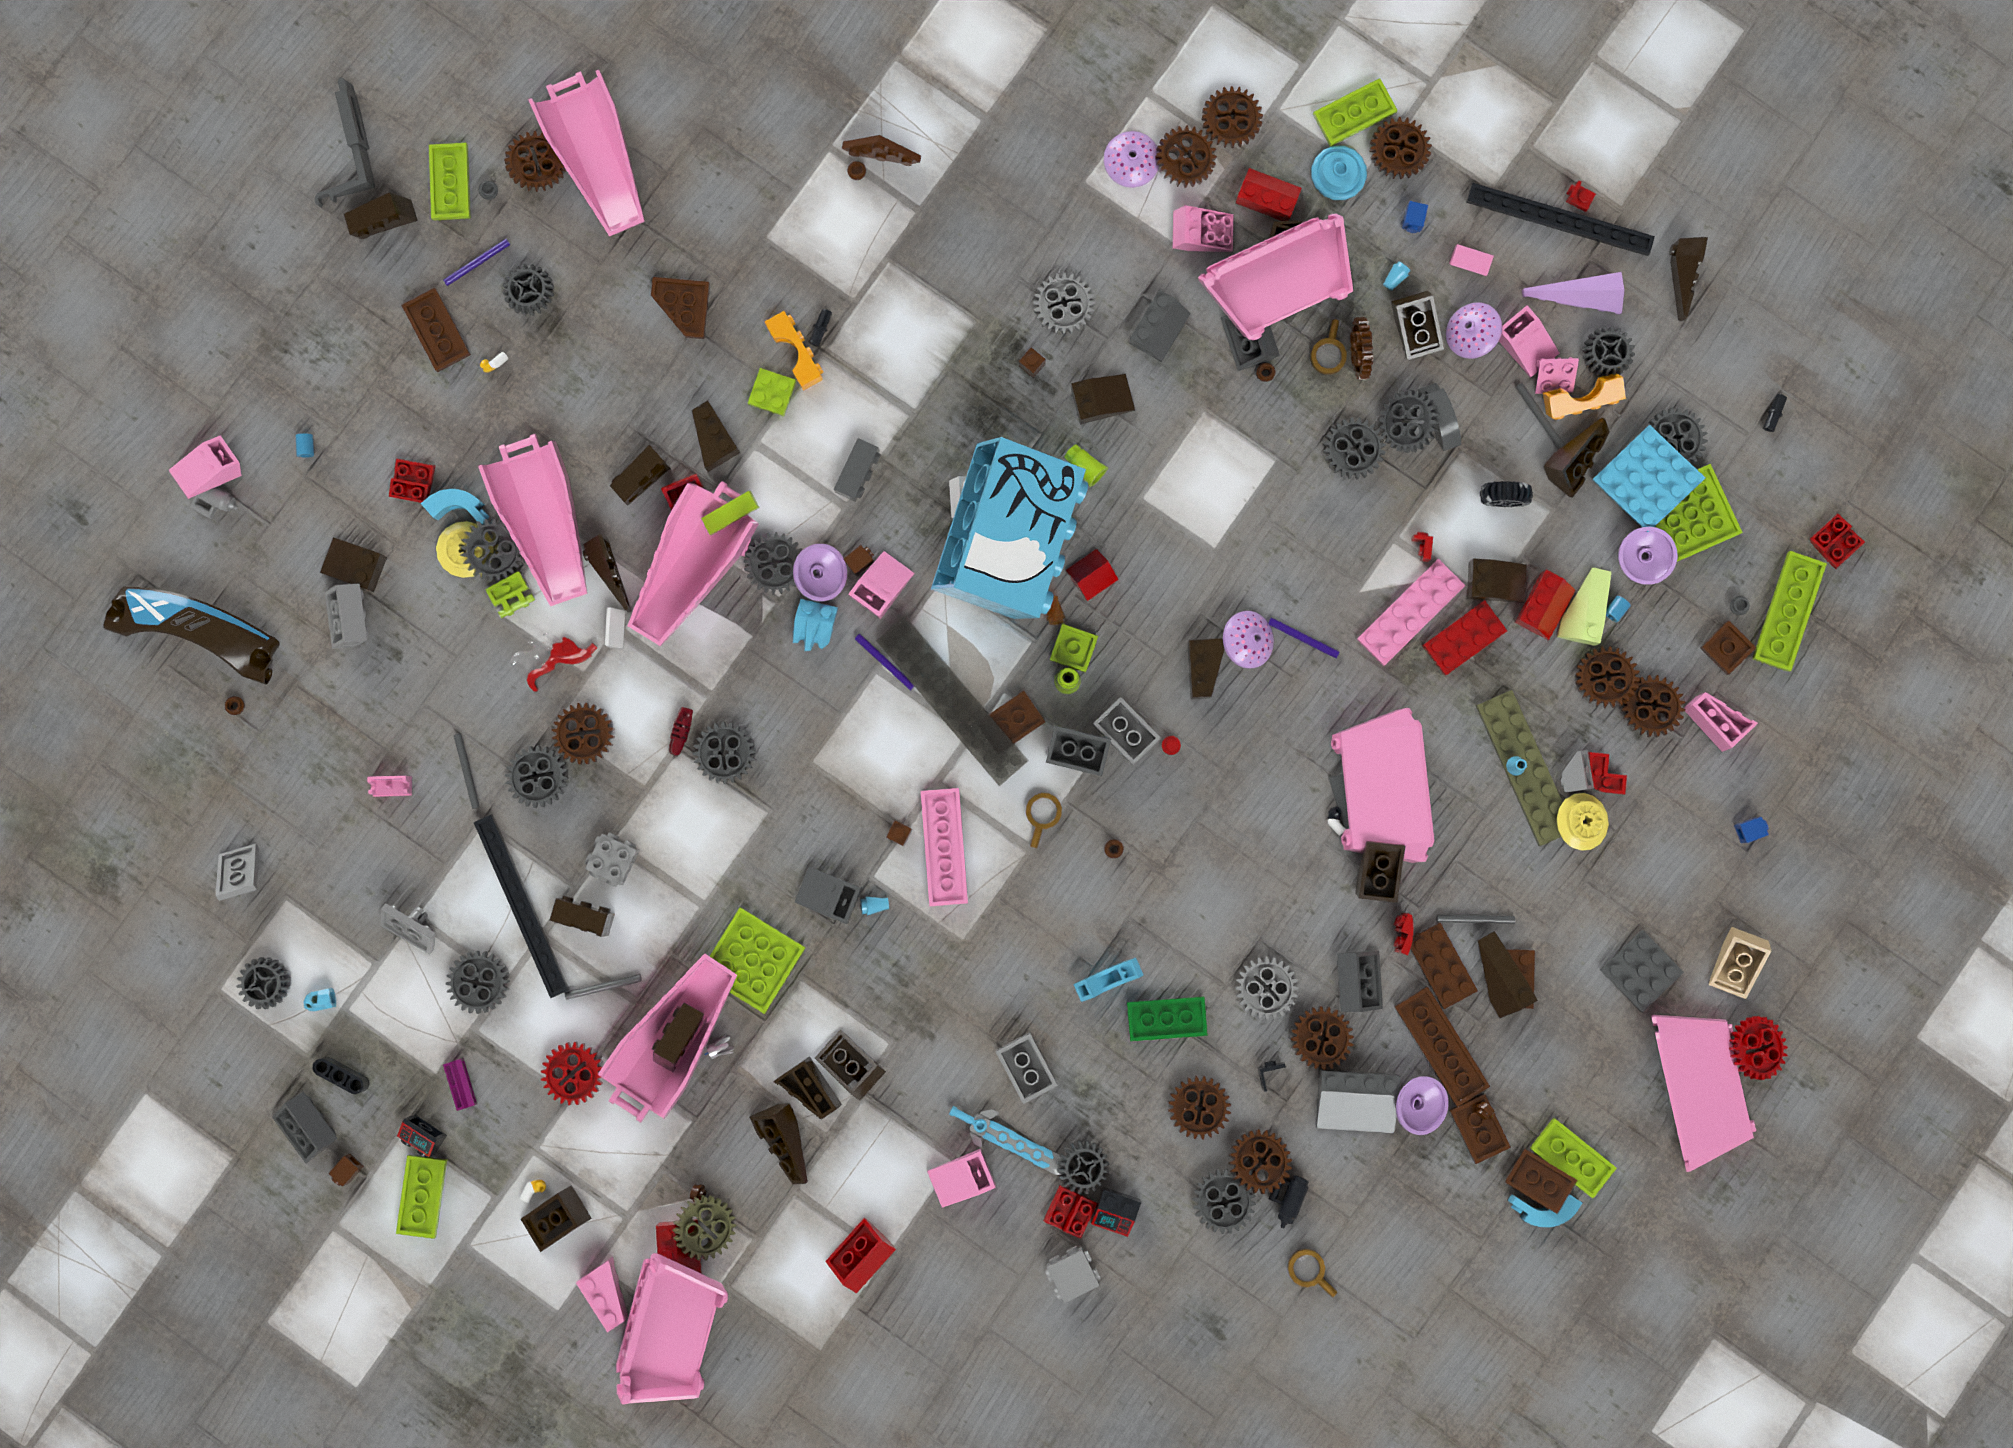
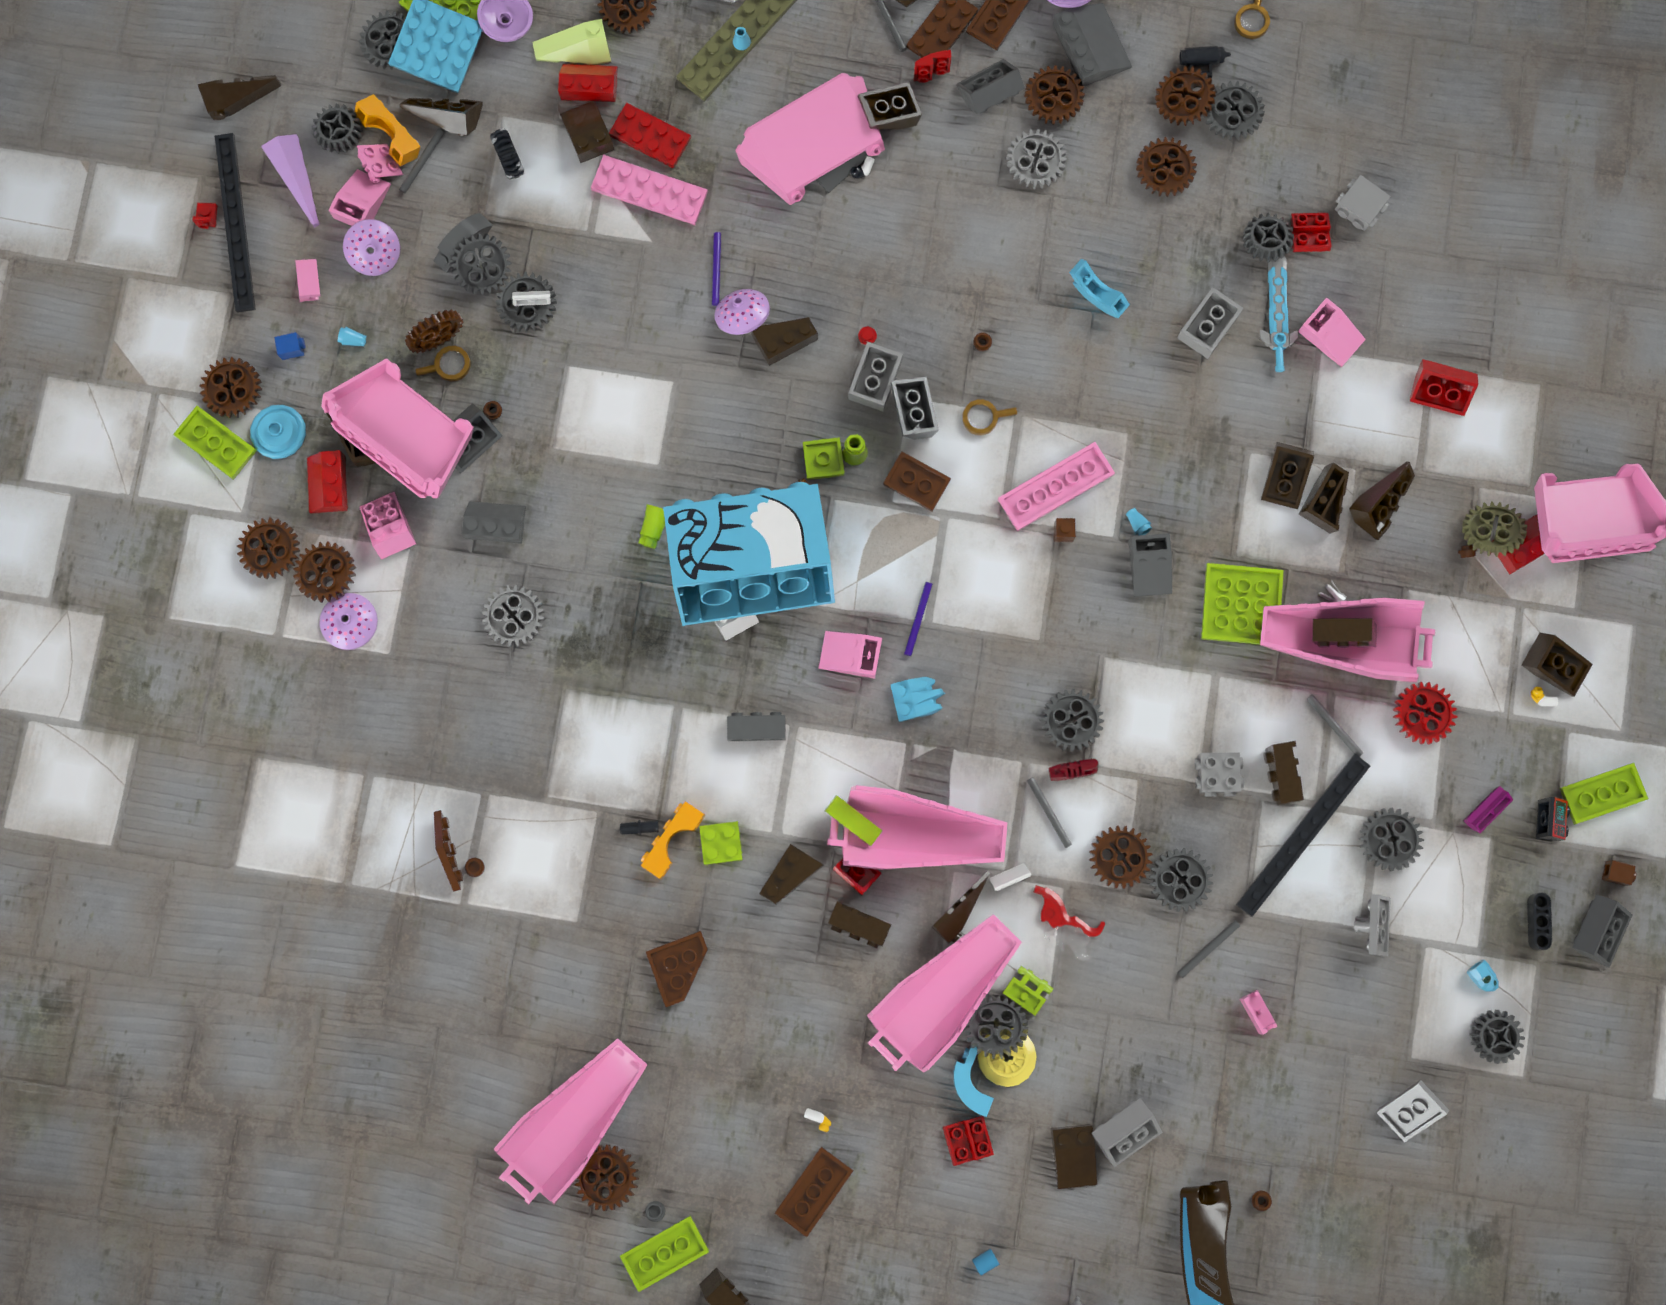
camera: 120 degrees left, 5 degrees down
dark purple bar [443,239,510,286] -> none
dark grey gear [502,264,554,316] -> none
bright pink wedge [576,1257,628,1333] -> none
dark grey gear [744,532,802,595] -> none
lavender dish [793,544,847,601] -> none
reddish brown brick [843,545,874,576] -> none
clear smoke plate [876,616,1029,786] -> none
reddish brown brick [1019,347,1046,378] -> none
red slope [1065,549,1119,602] -> none
dark brown slope [1071,374,1135,425] -> none
black slope [1091,1186,1141,1237] -> none
green plate [1127,996,1208,1041] -> none
black bracket [1257,1060,1286,1092] -> none
dark brown slope [1391,291,1444,360] -> none
red bracket [1411,532,1433,562] -> none
dark azure piece [1606,595,1631,623] -> none
none -> white slope [512,291,551,306]
none -> dark grey bar [1027,777,1072,848]

